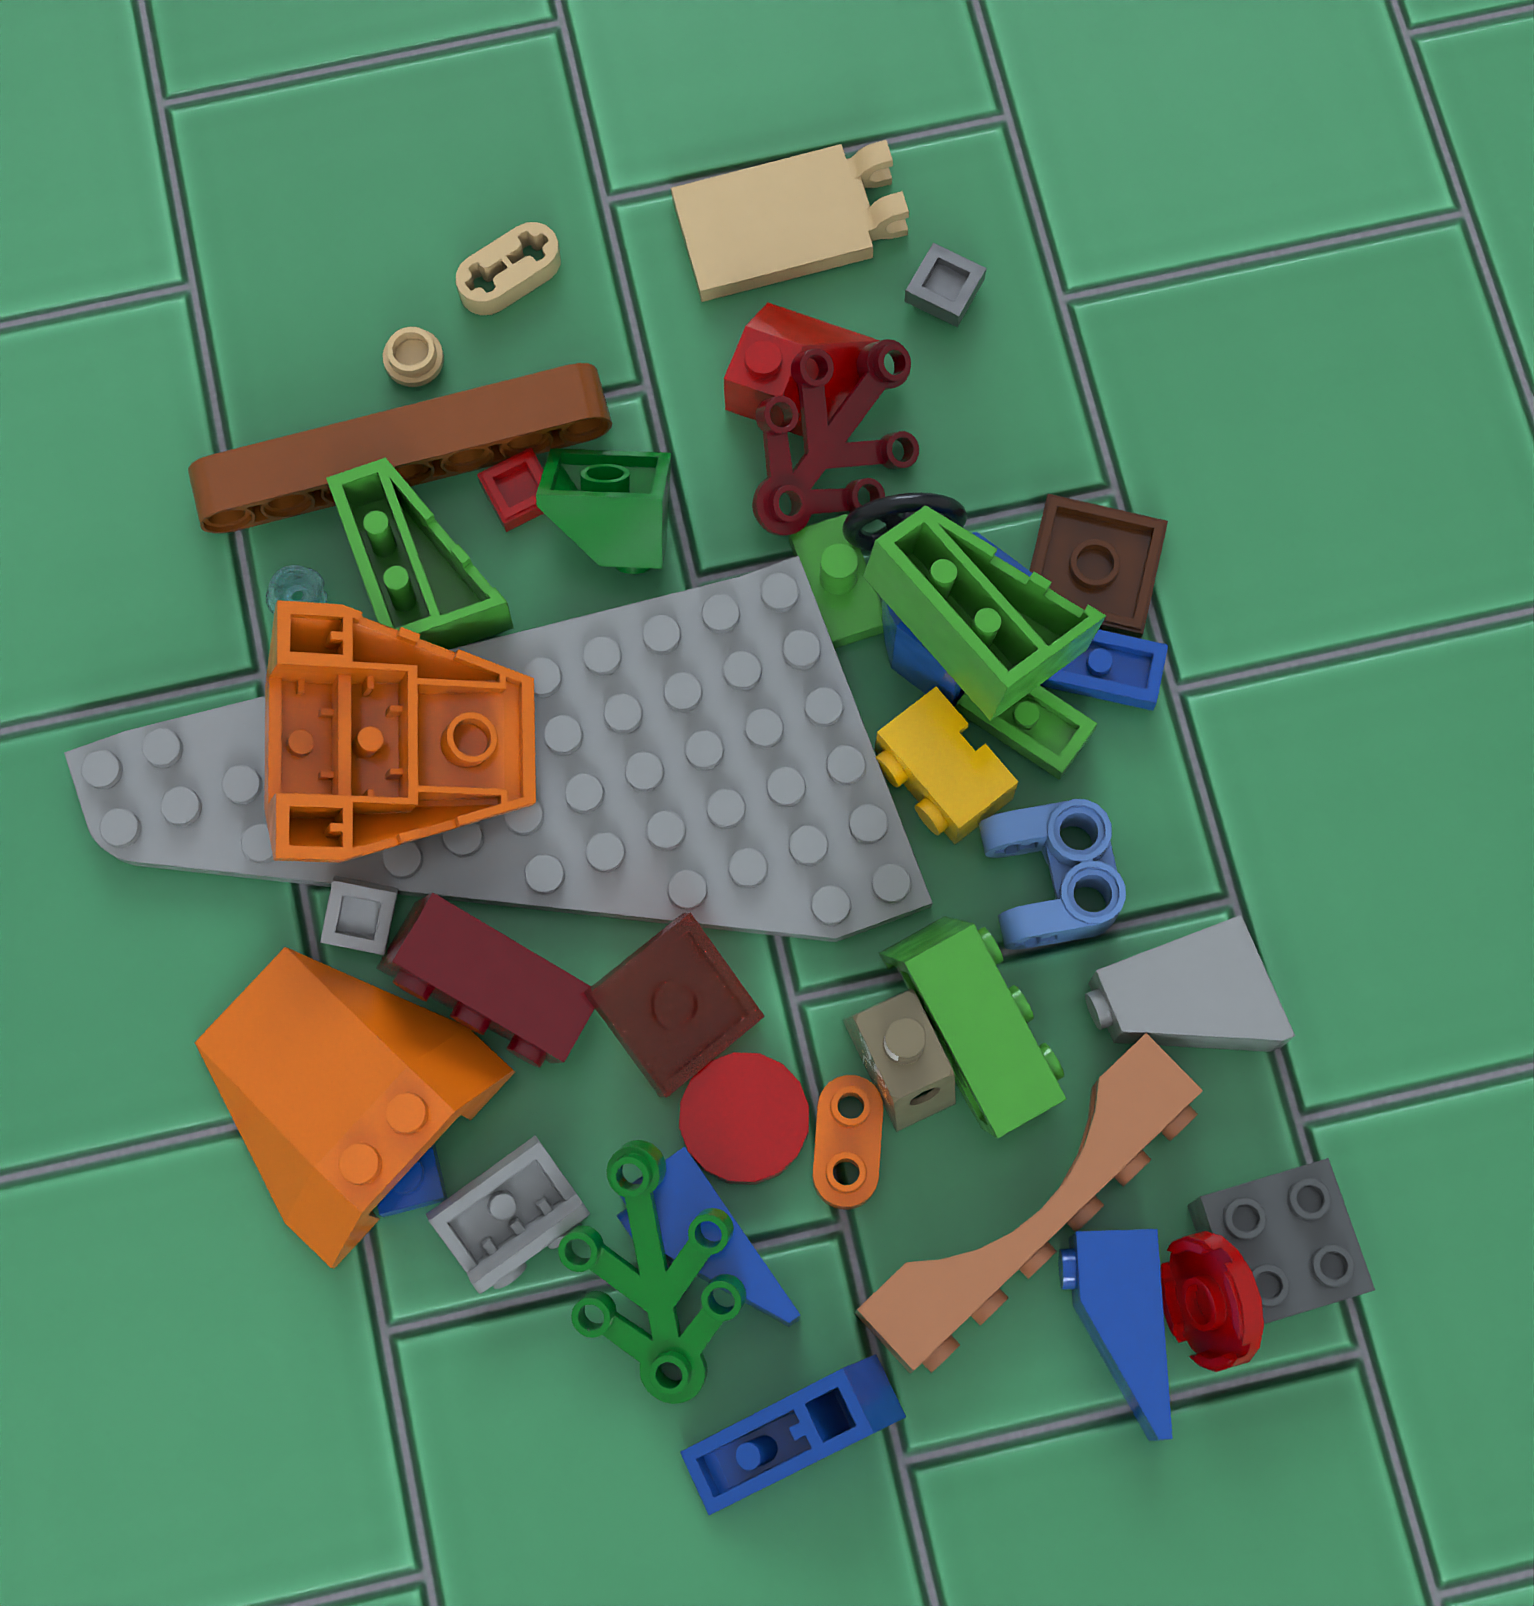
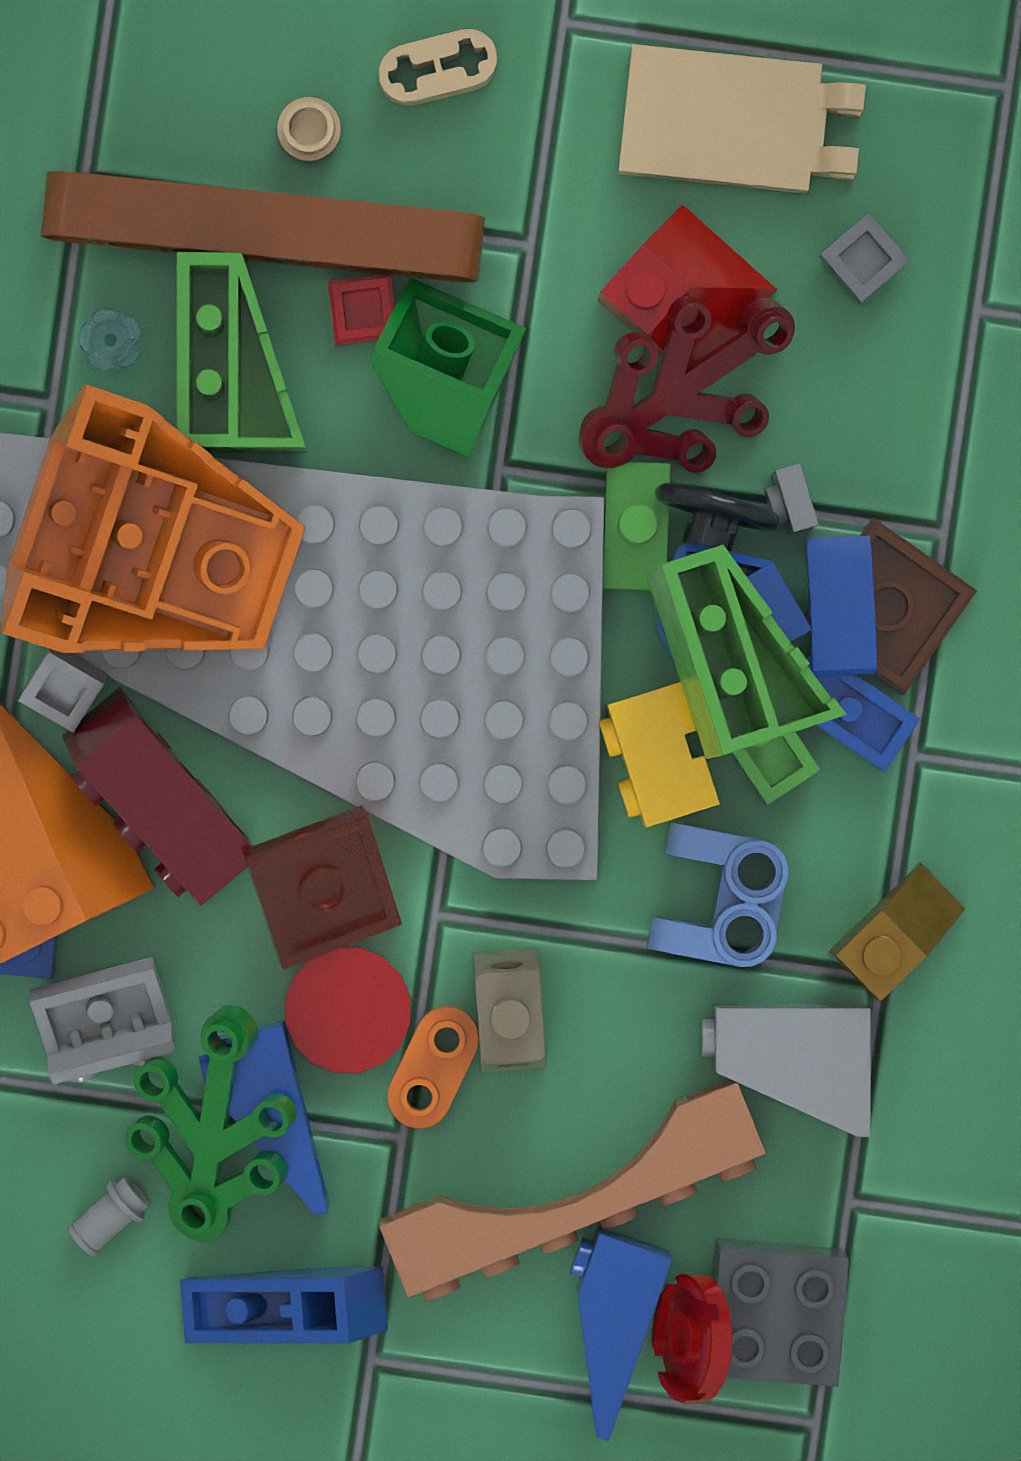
camera: 20 degrees right, 15 degrees up
bright green wedge [879,916,1066,1138] -> none
none -> light grey pin [67,1176,150,1257]
none -> light grey plate [764,463,819,535]
none -> blue slope [805,536,877,676]
none -> pearl gold slope [829,863,965,1001]

